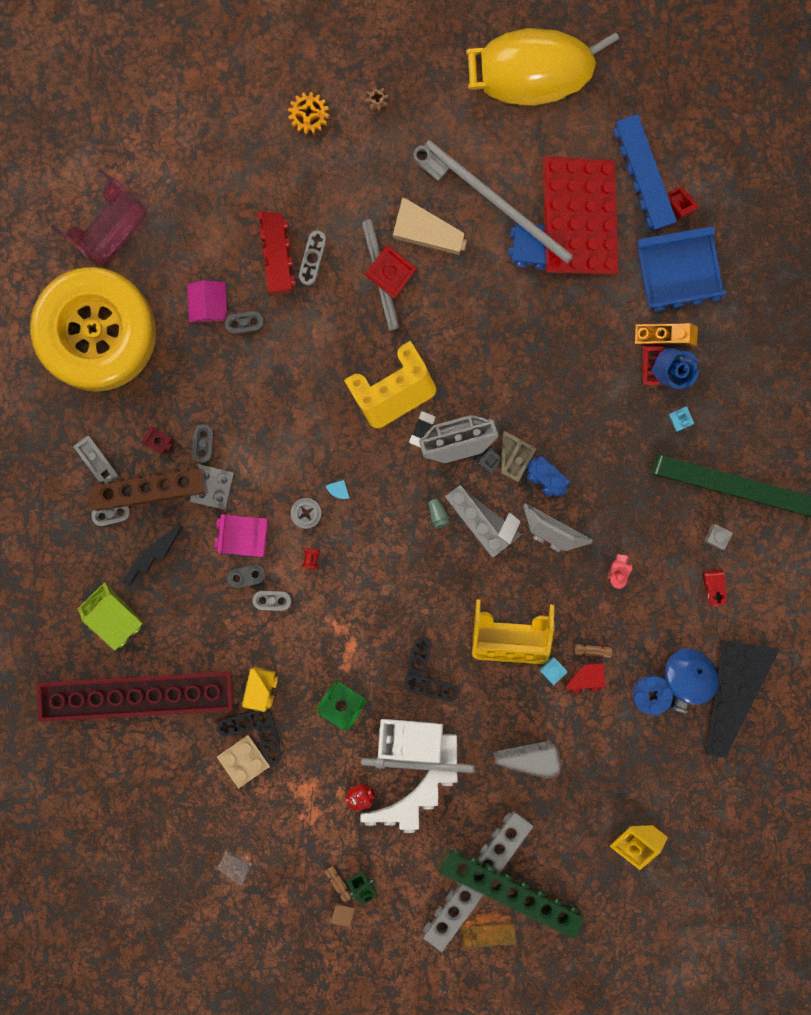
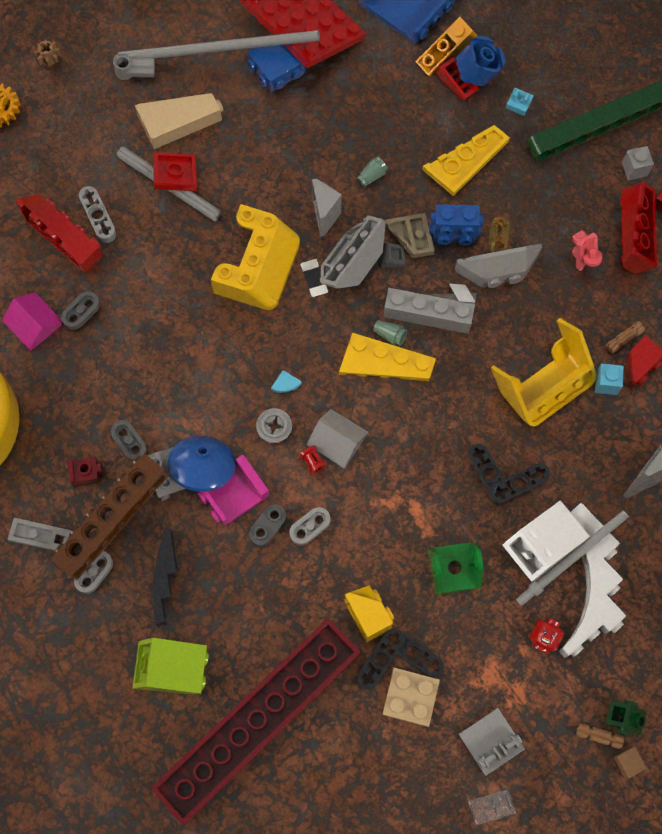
camera: 45 degrees left, 15 degrees down
none -> blue dish [167,436,236,492]
none -> light grey slope [307,409,368,469]
none -> light grey slope [312,179,342,237]
none -> yellow wing [339,333,436,381]
none -> sand green cone [357,156,388,187]
none -> yellow wing [422,125,510,196]
none -> light grey hinge [459,708,525,776]
none -> clear yellow beam [487,217,510,253]
none -> red wedge [620,182,657,274]

